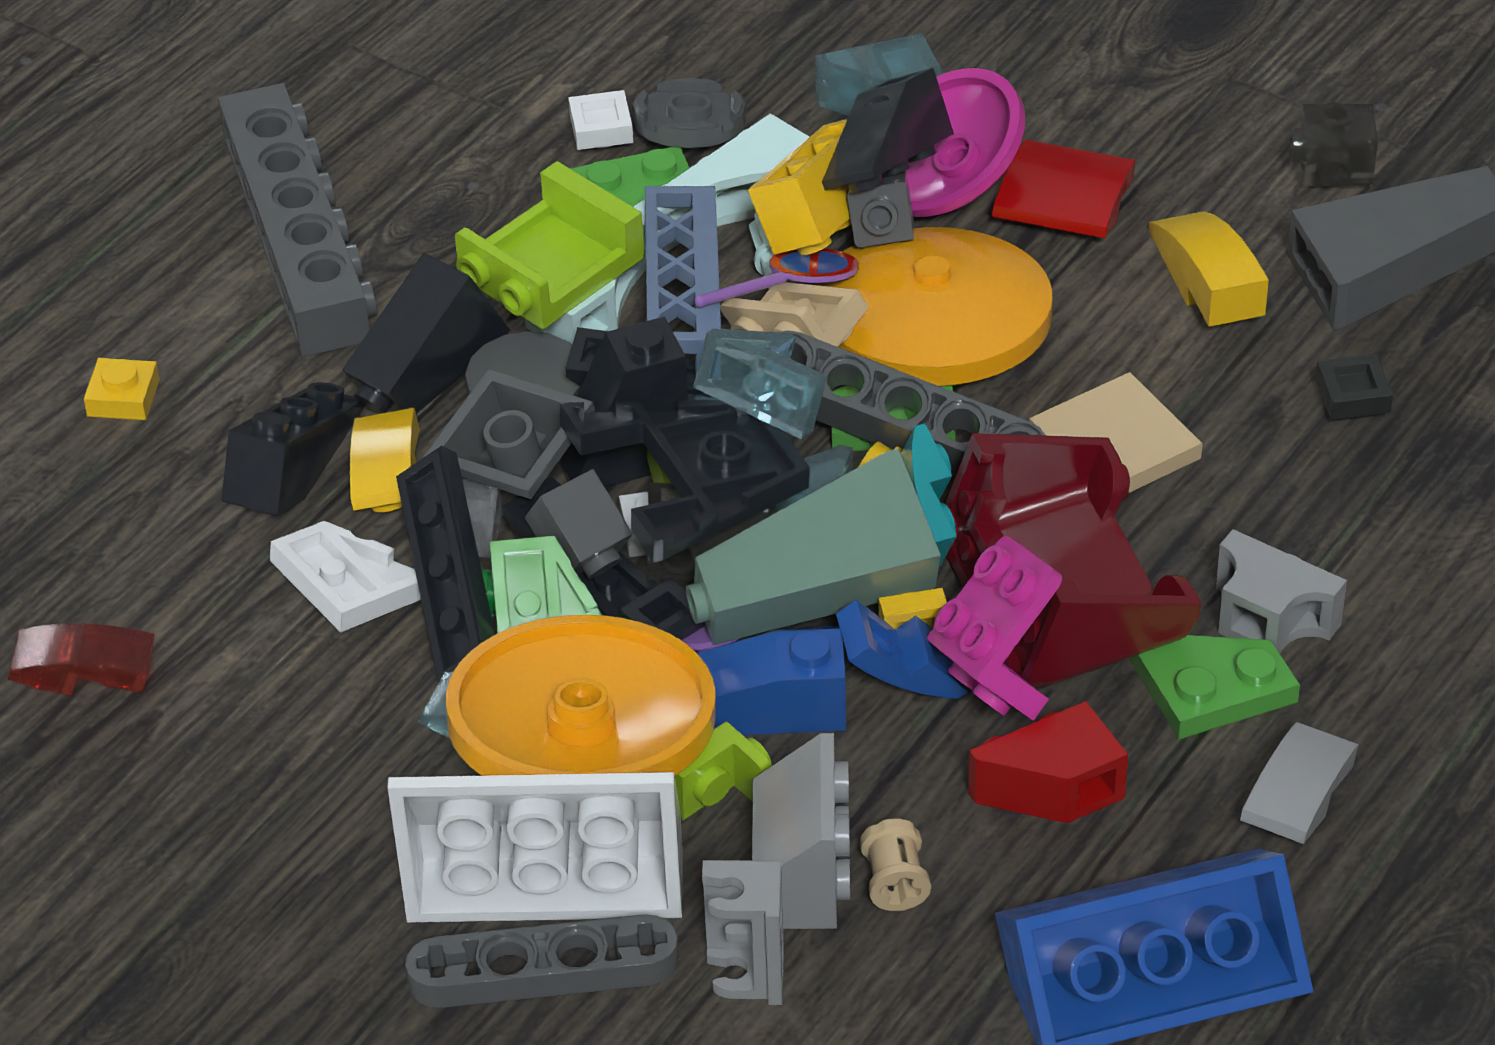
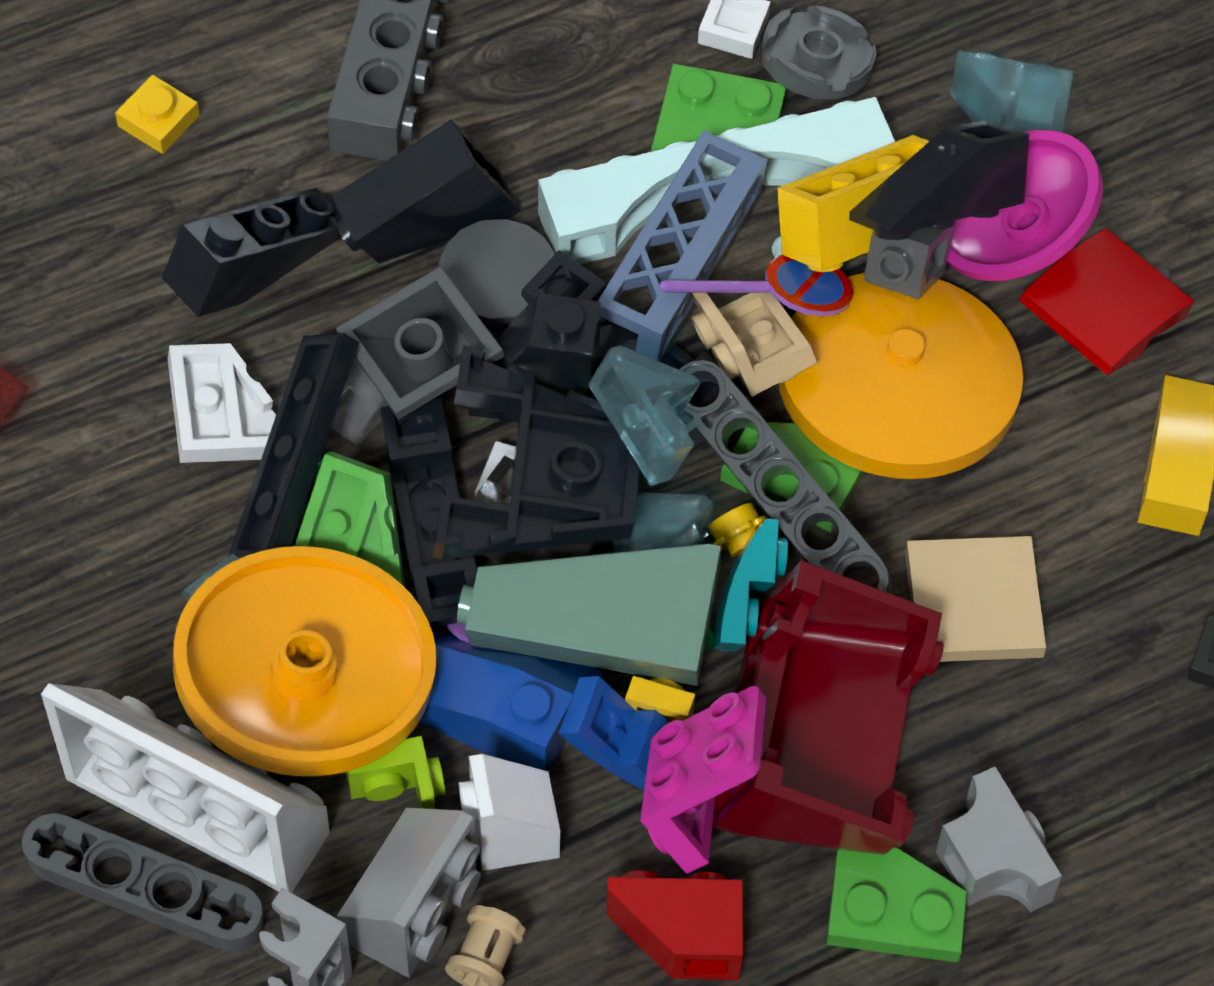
camera: 25 degrees right, 15 degrees up
yellow slope [350,408,420,512] -> none
lime panel [455,161,645,330] -> none
dark grey brick [525,469,633,579] -> none
none -> white slope [459,754,560,871]

